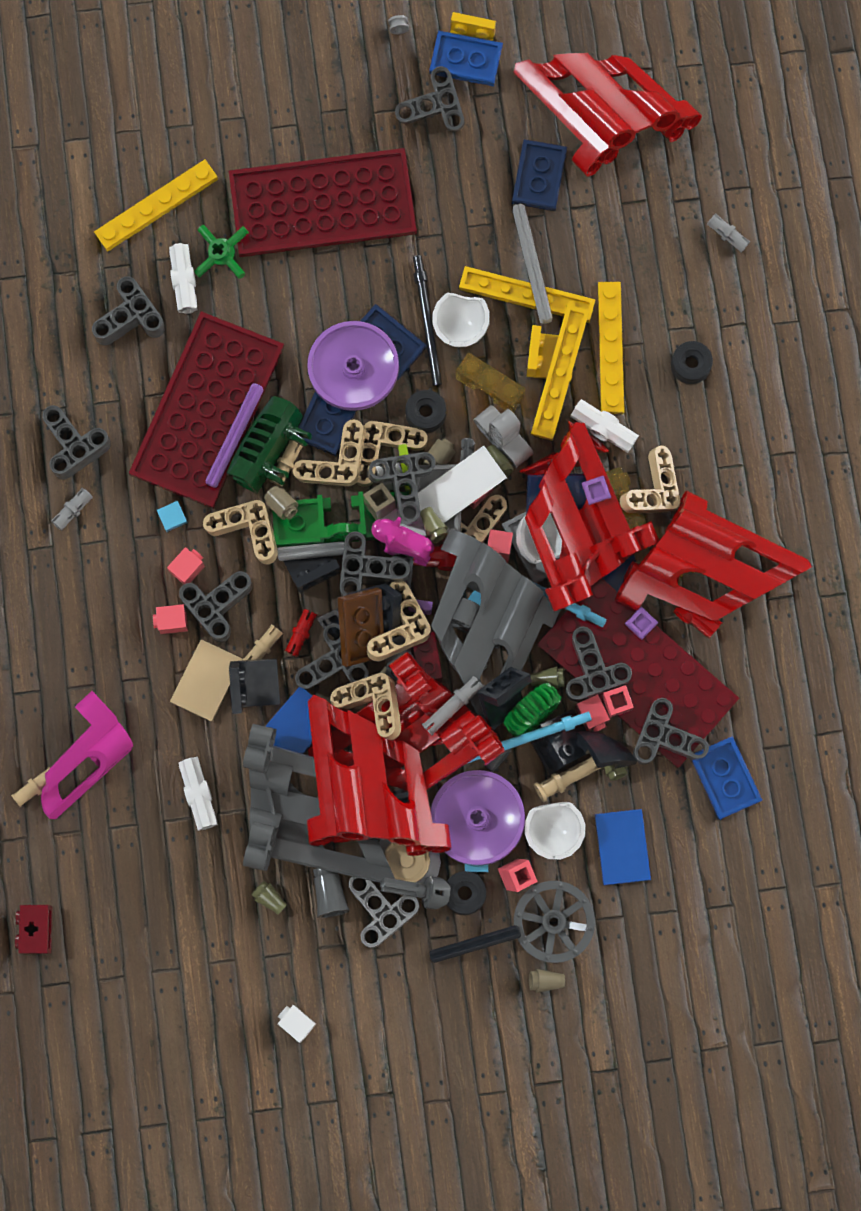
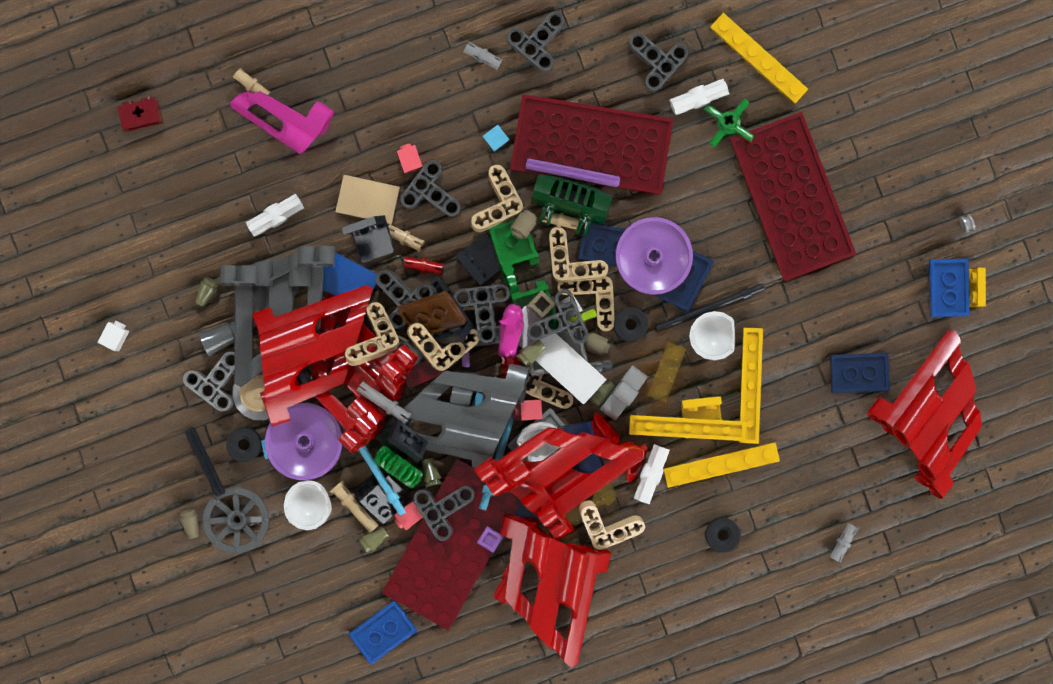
camera: 80 degrees right, 10 degrees up
coral brick [167,547,205,585] -> none
light grey axle [277,542,344,561] -> none
dark grey piece [380,876,451,910] -> none
dark grey beam [395,66,465,132] -> none
coral brick [498,858,538,892] -> none
light grey axle [513,204,553,324] -> none
black brick [576,731,637,769] -> none
medium lavender tile [582,475,611,505] -> none
blue tile [594,809,651,885] -> none
coral brick [602,685,634,718] -> none
dark grey beam [633,698,709,765] -> none

